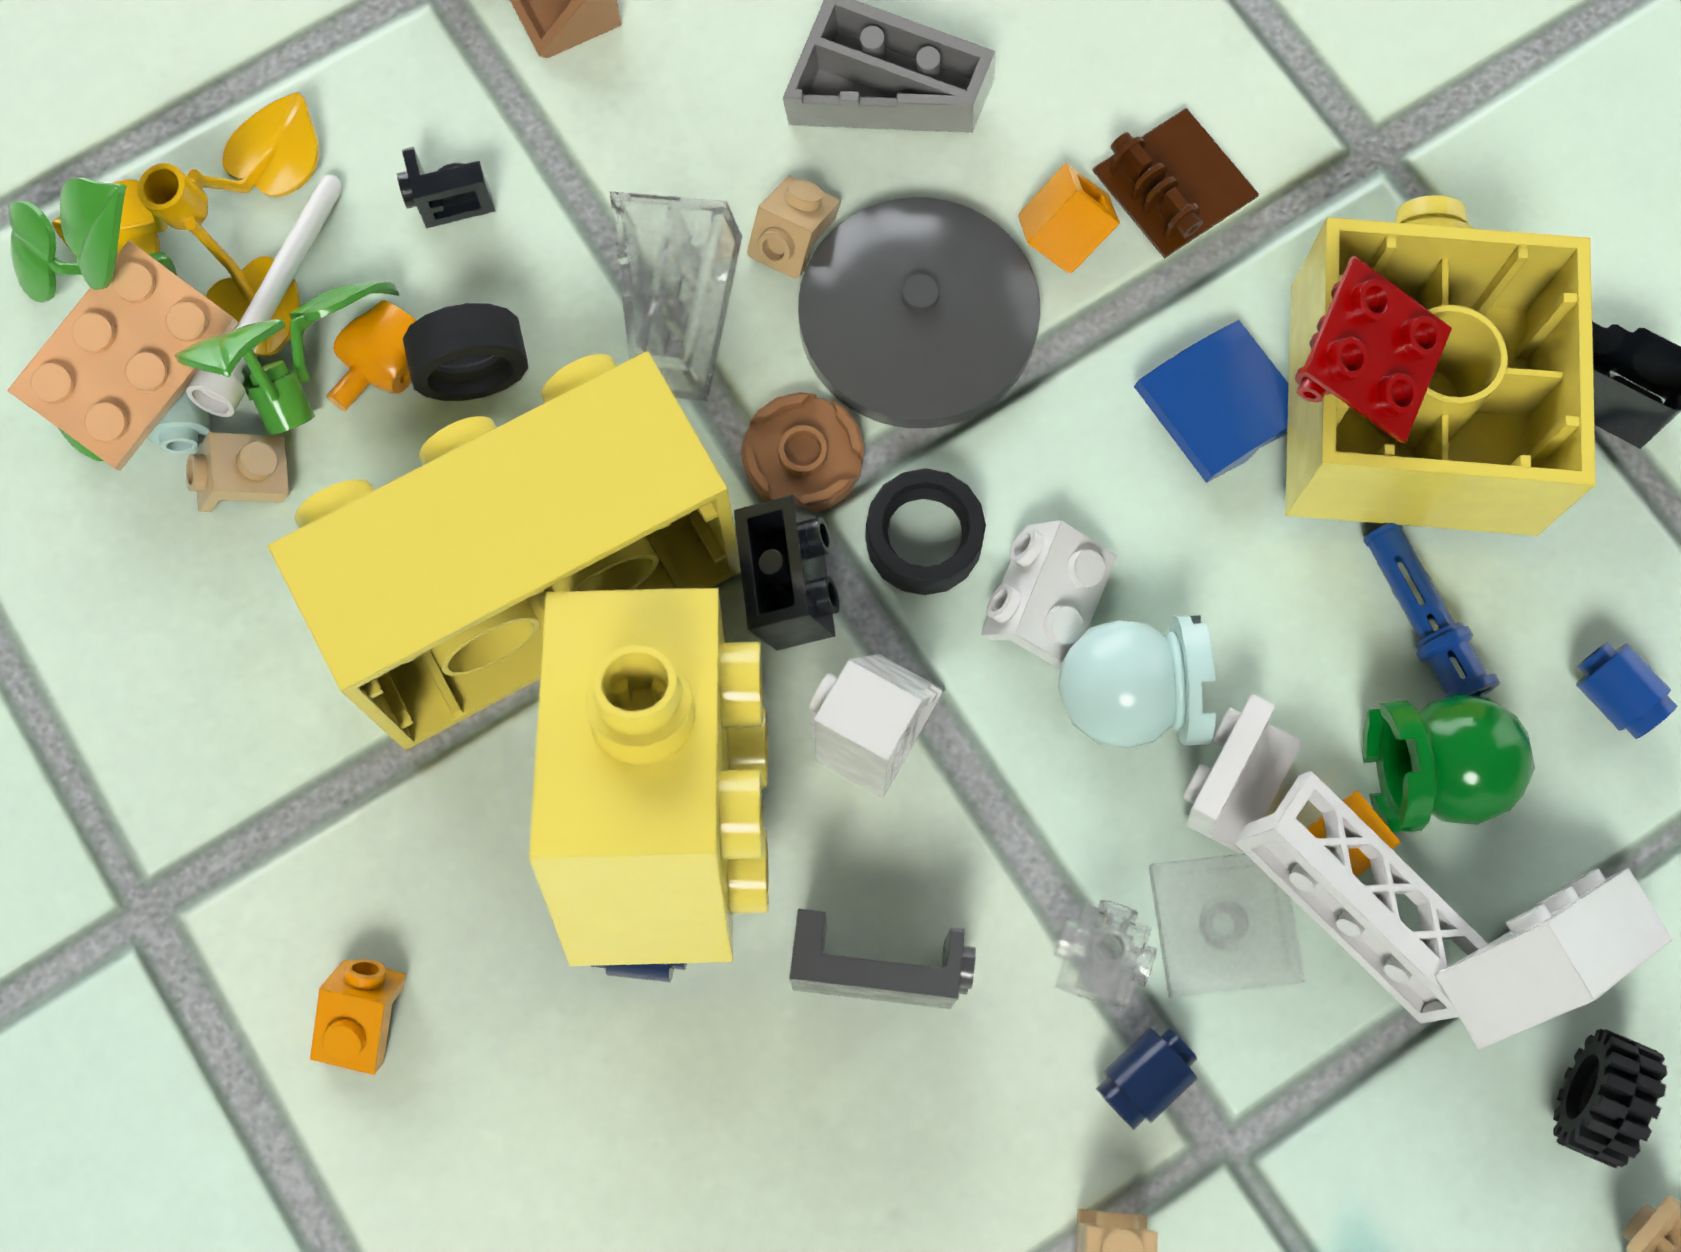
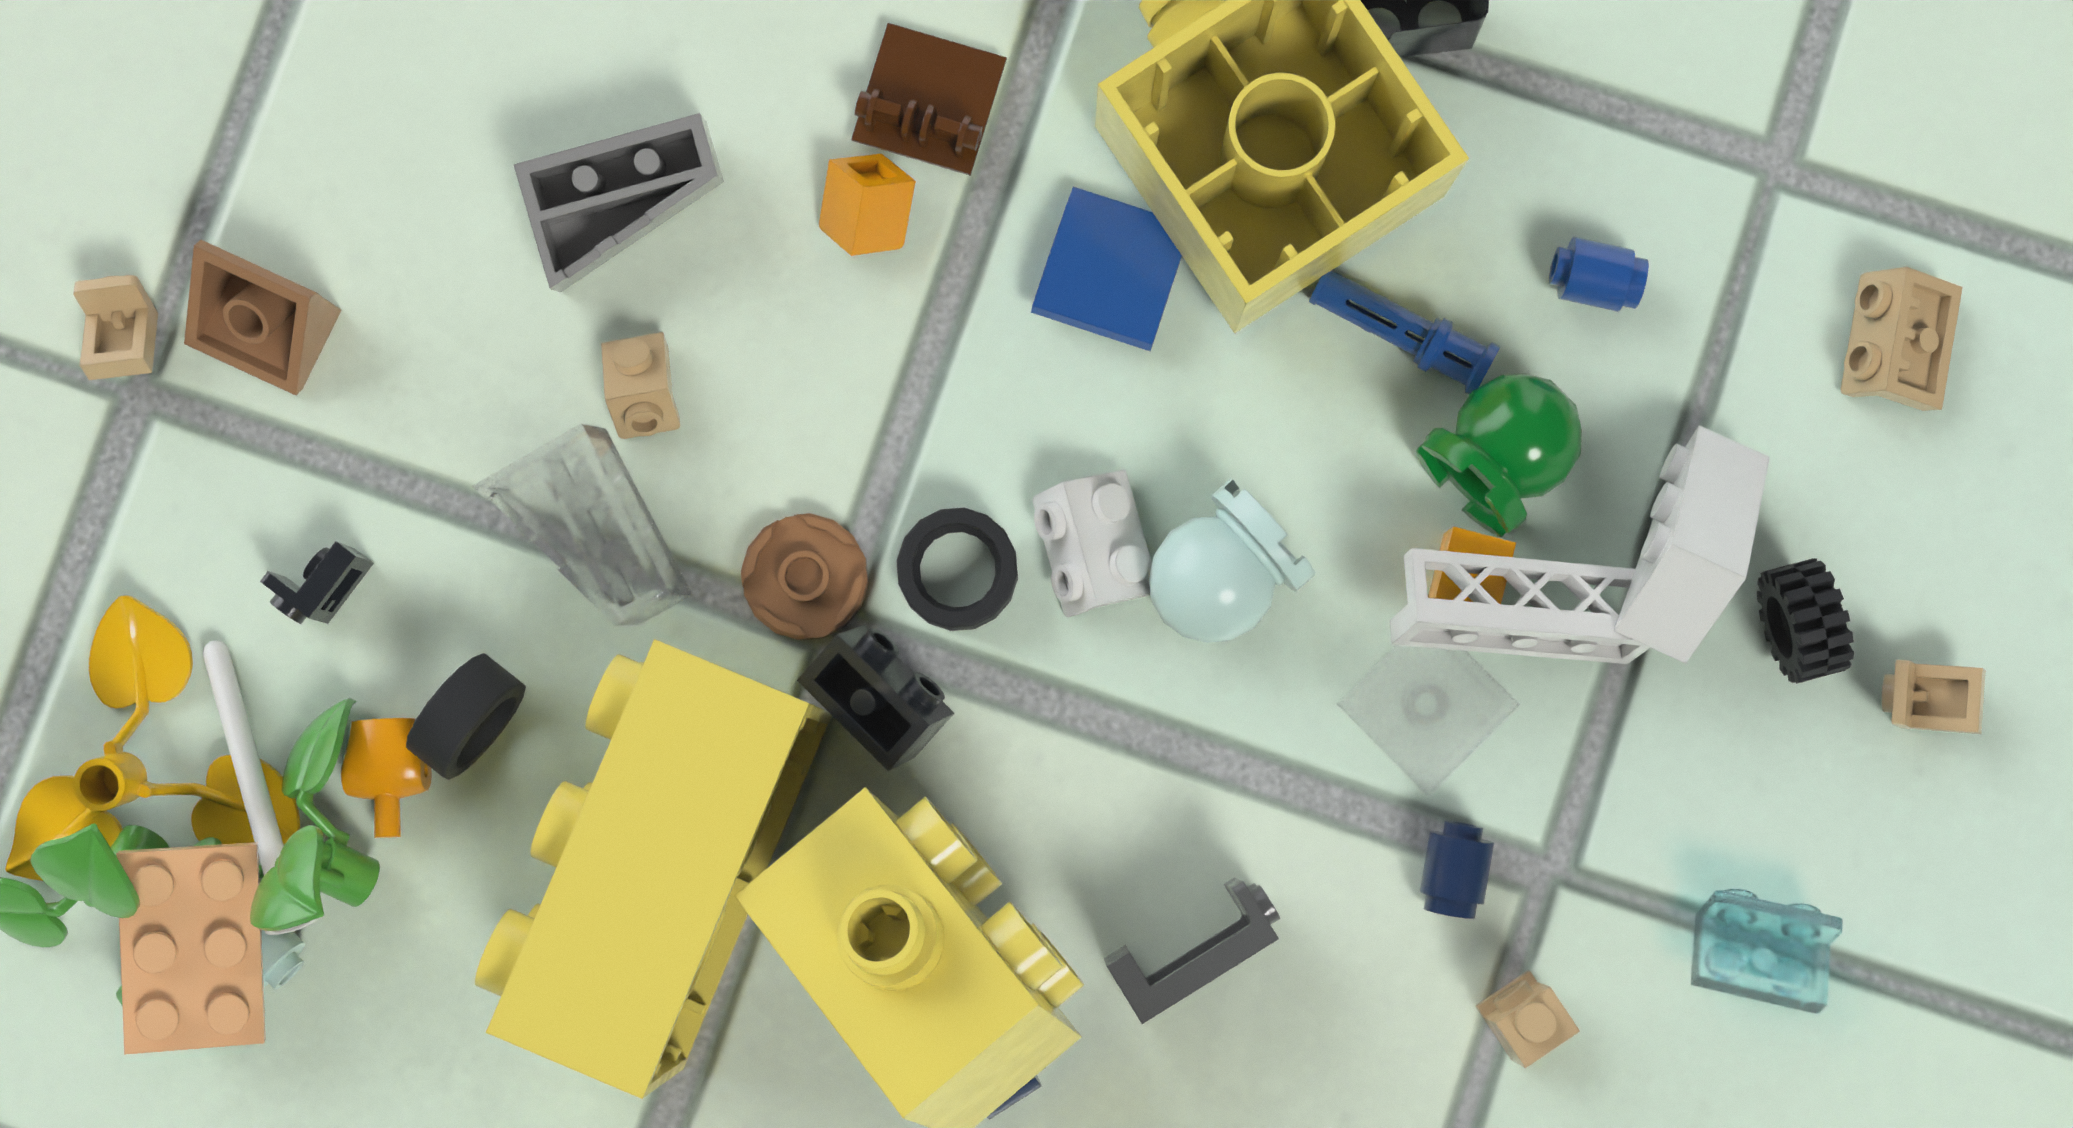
camera: 35 degrees left, 10 degrees up
tan bracket [186,432,290,512] -> none
dark grey dish [798,197,1040,429] -> none
white wedge [809,654,945,798] -> none
clear brick [1054,900,1157,1010] -> none
white bracket [1183,694,1301,854] -> none
red hinge [1295,256,1452,443] -> none

